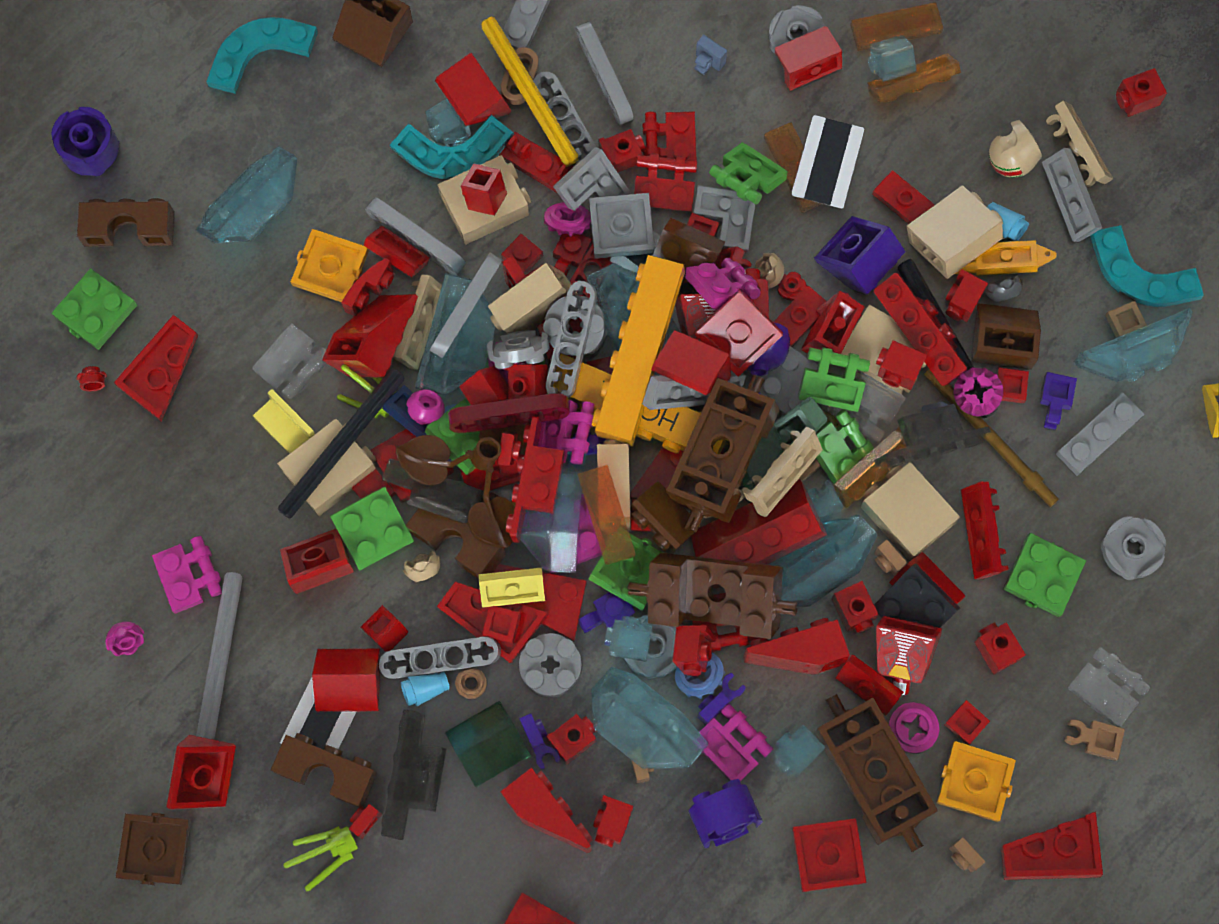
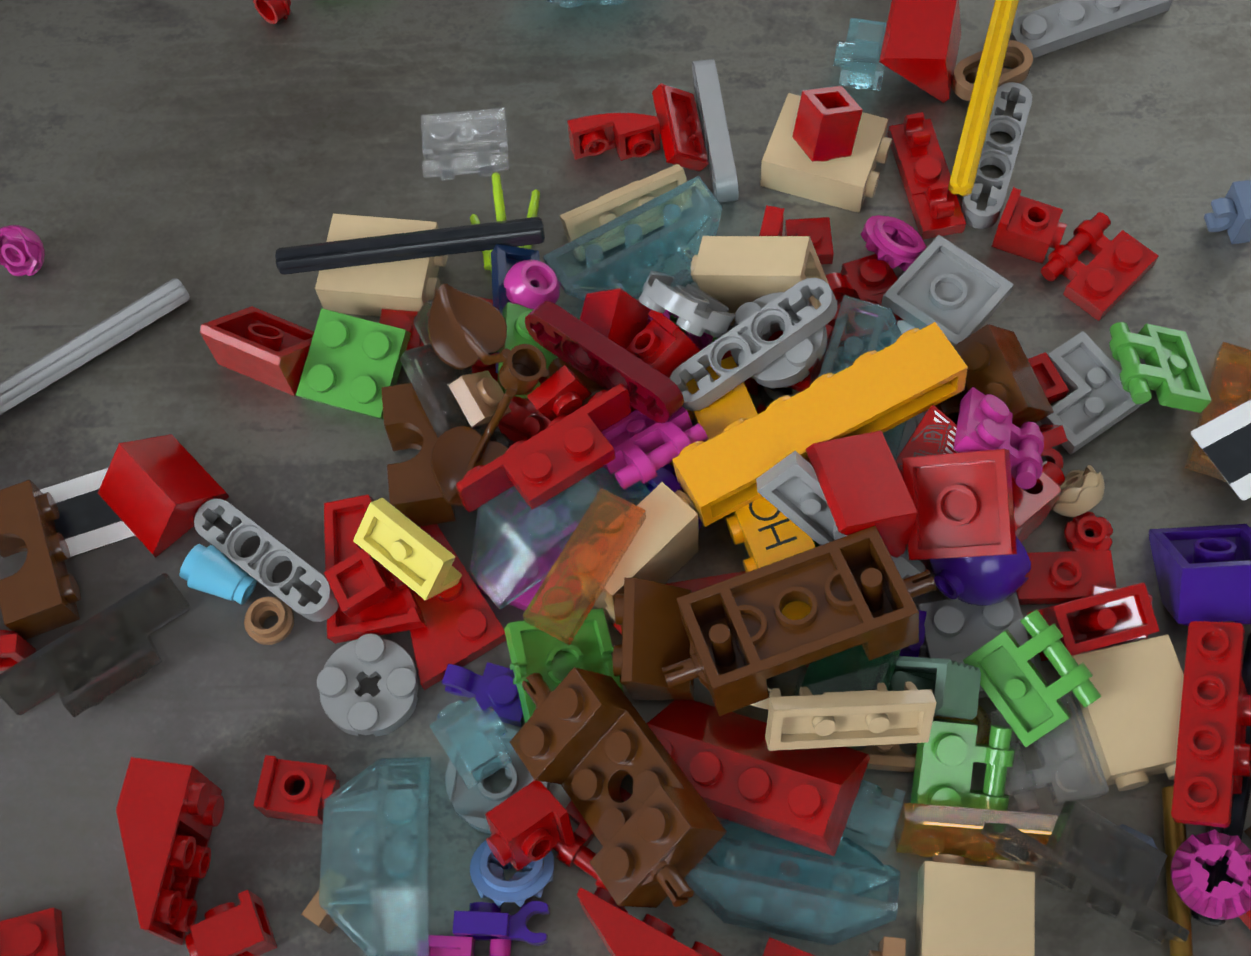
camera: 50 degrees right, 10 degrees down
red wing [114,315,198,422] -> none
dark pink plate [152,536,222,614] -> none
light yellow panel [253,389,315,454] -> none
light orange plate [290,229,369,302] -> none
red slope [322,294,418,377] -> none
red slope [360,605,408,652] -> none
teal plate [390,115,514,179] -> none
tan plate [403,551,441,582] -> none
light grey beam [429,253,503,358] -> none
clear green slope [445,701,531,788] -> none
dark purple plate [519,713,561,770] -> none
light grey plate [553,147,631,211] -> none
light grey beam [575,21,634,125] -> none
red plate [634,153,697,212] -> none
red brick [876,340,927,390] -> none
none -> medium nougat plate [448,371,511,427]

